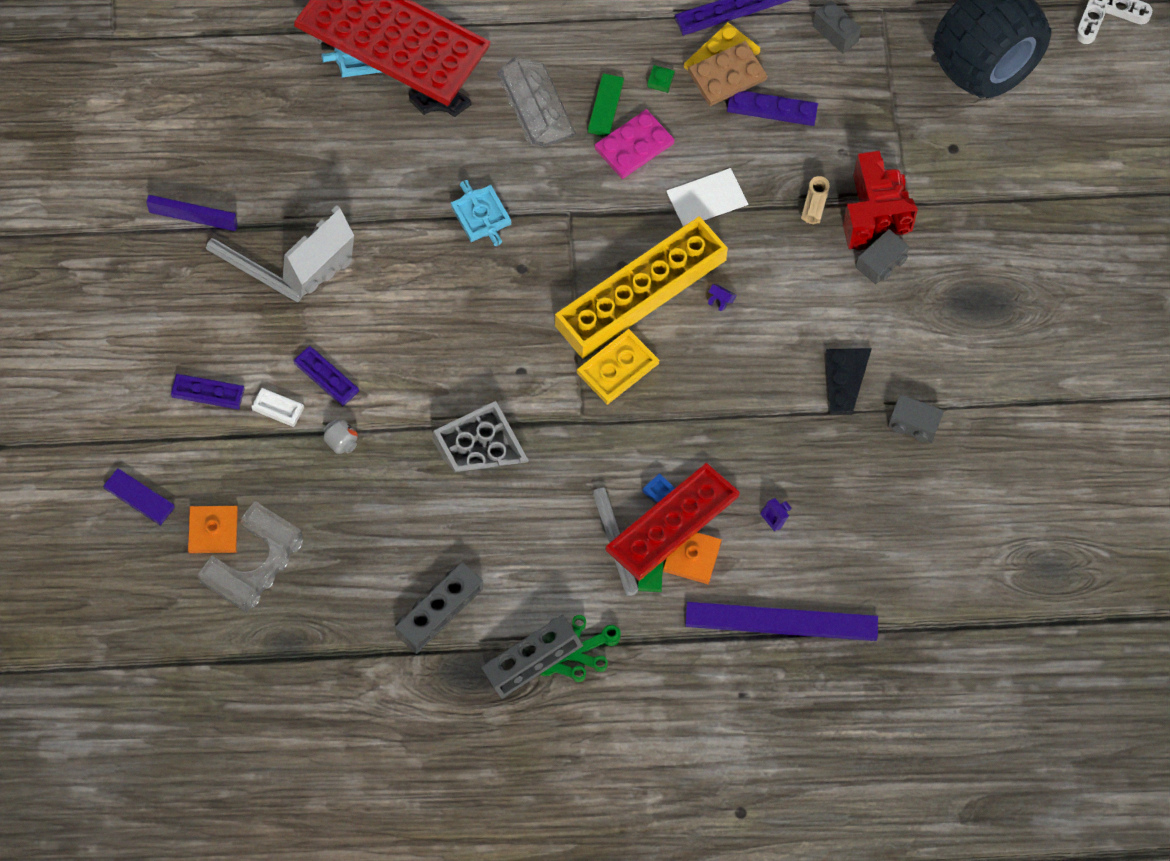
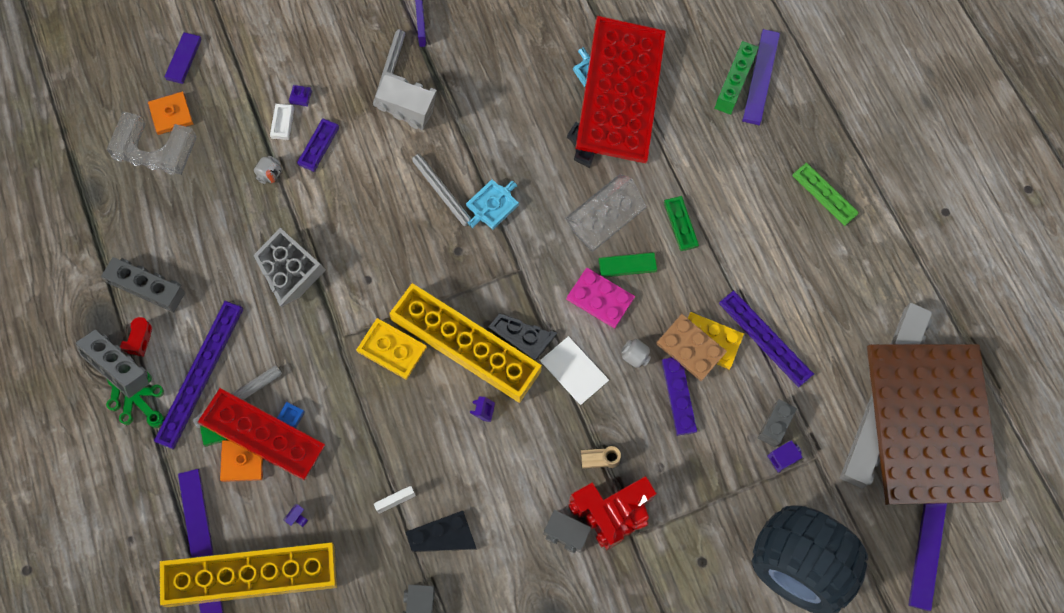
camera: 70 degrees right, 5 degrees up
dark purple tile [171,374,245,410] -> none
green plate [647,65,675,93] -> none
none -> red leg [120,317,152,357]
none -> dark purple tile [154,301,243,450]
none -> yellow brick [160,543,337,607]
none -> dark purple tile [289,85,312,107]
none -> white tile [374,486,416,514]
none -> light grey axle [412,154,471,226]
none -> black wing [488,314,557,361]
none -> light grey head [621,339,651,368]
none -> green tile [664,196,699,252]
none -> dark purple brick [767,440,803,473]

